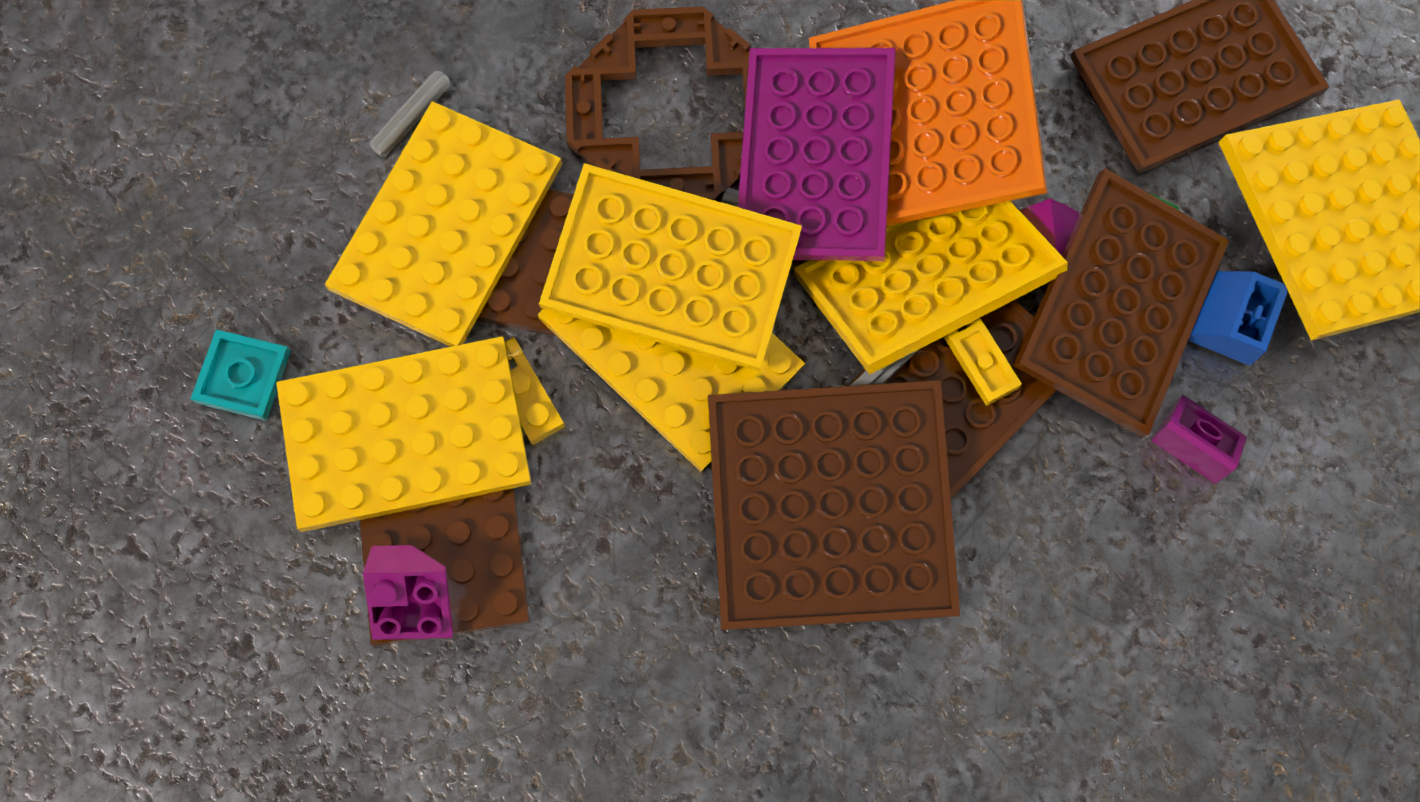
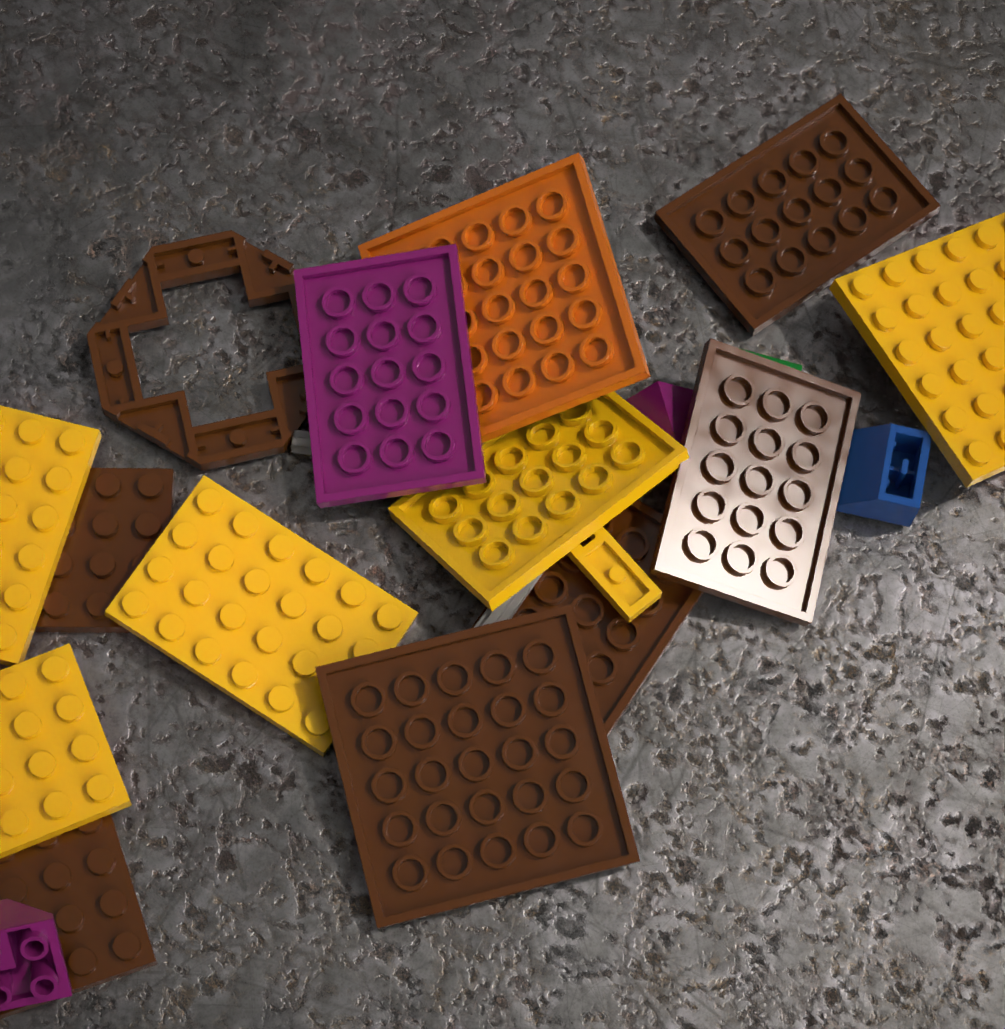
camera: 15 degrees left, 5 degrees down
yellow plate [505,337,565,445] -> none
yellow plate [539,163,802,371] -> none
magenta slope [1151,394,1247,484] -> none

